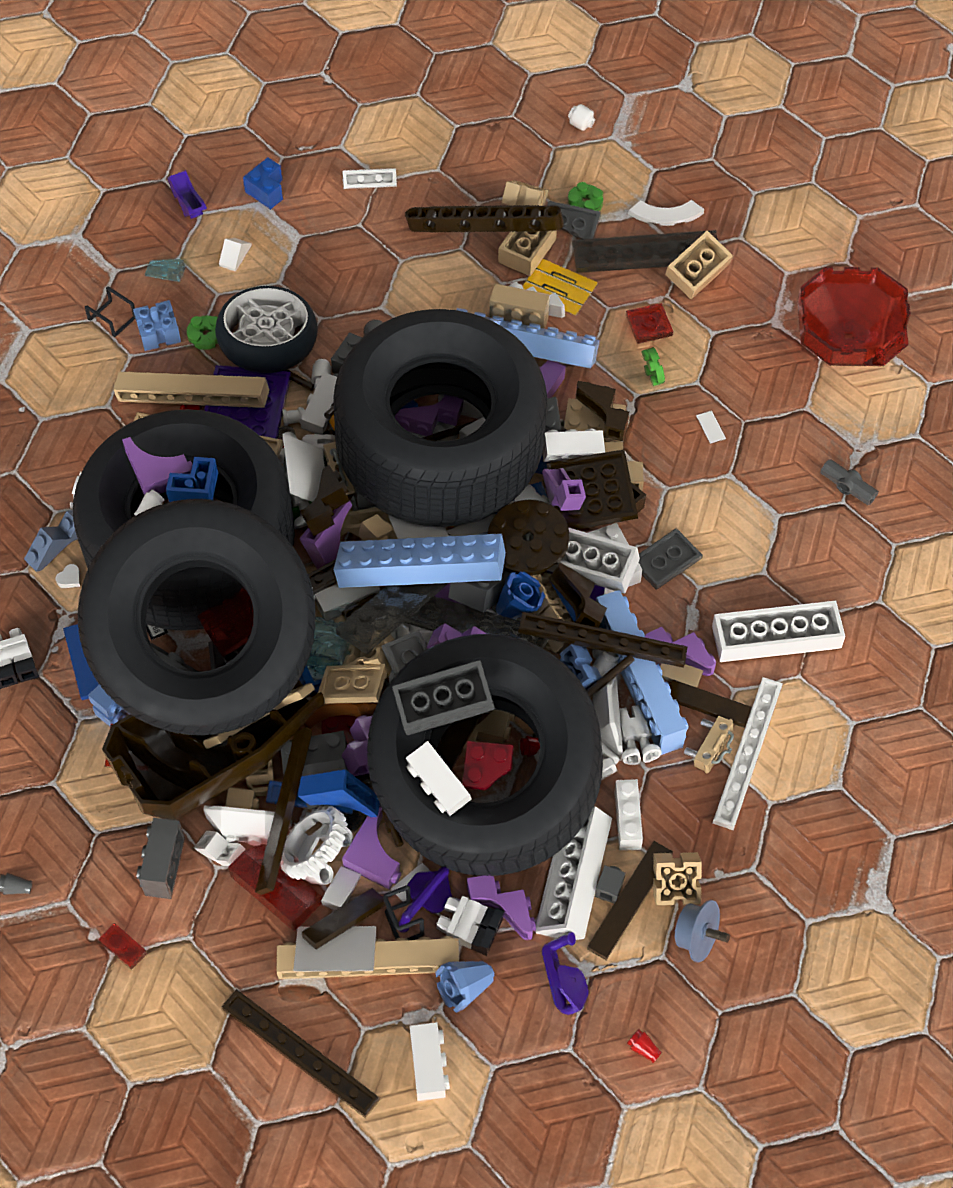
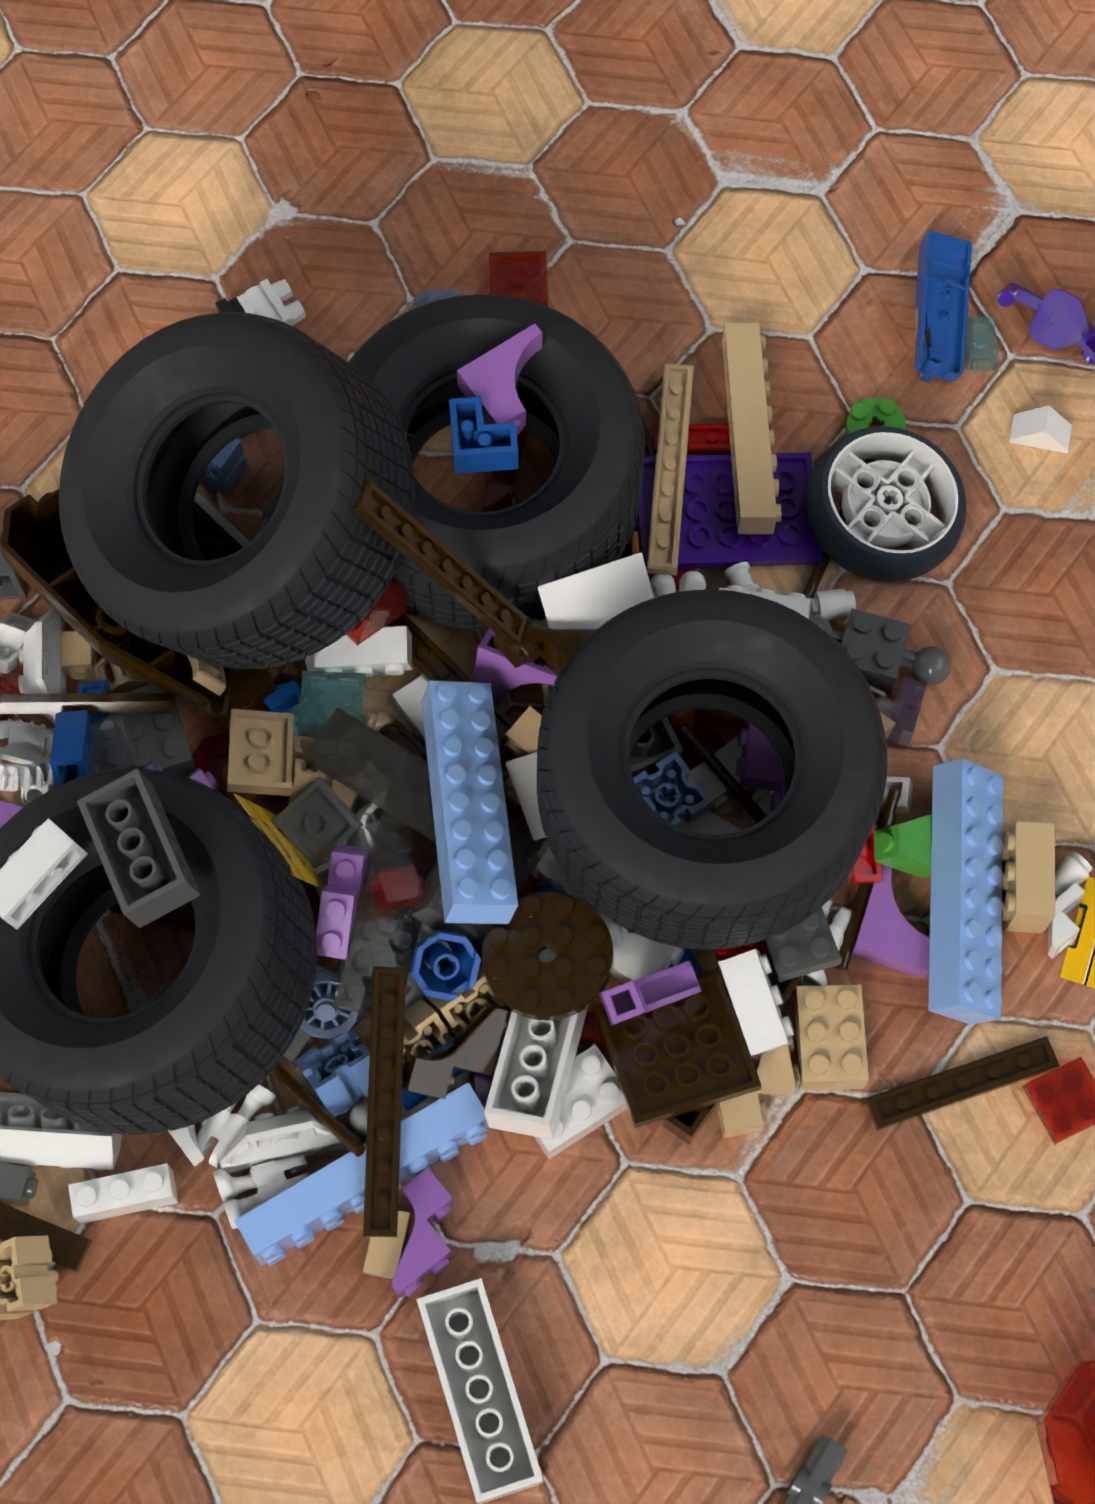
camera: 80 degrees right, 10 degrees up
black piece [85,286,135,337] -> none
medium blue brick [133,300,181,351] -> none
white cone [134,490,164,516] -> none
dark red plate [462,741,513,790] -> none
dark brown arch [576,381,629,442] -> none
dark grey tile [639,528,703,590] -> none
bright green plate [641,347,665,387] -> none
dark brown tile [670,679,752,728] -> none
tan piece [684,716,734,774] -> none
white sticker [696,411,726,443] -> none
white tile [713,677,783,830] -> none
none -> dark brown tile [352,479,528,646]
none -> clear red brick [369,864,424,914]
none -> clear red plate [489,251,548,307]
none -> dark brown tile [865,1036,1060,1131]
none -> blue piece [914,231,972,383]
none -> dark purple piece [997,283,1094,350]

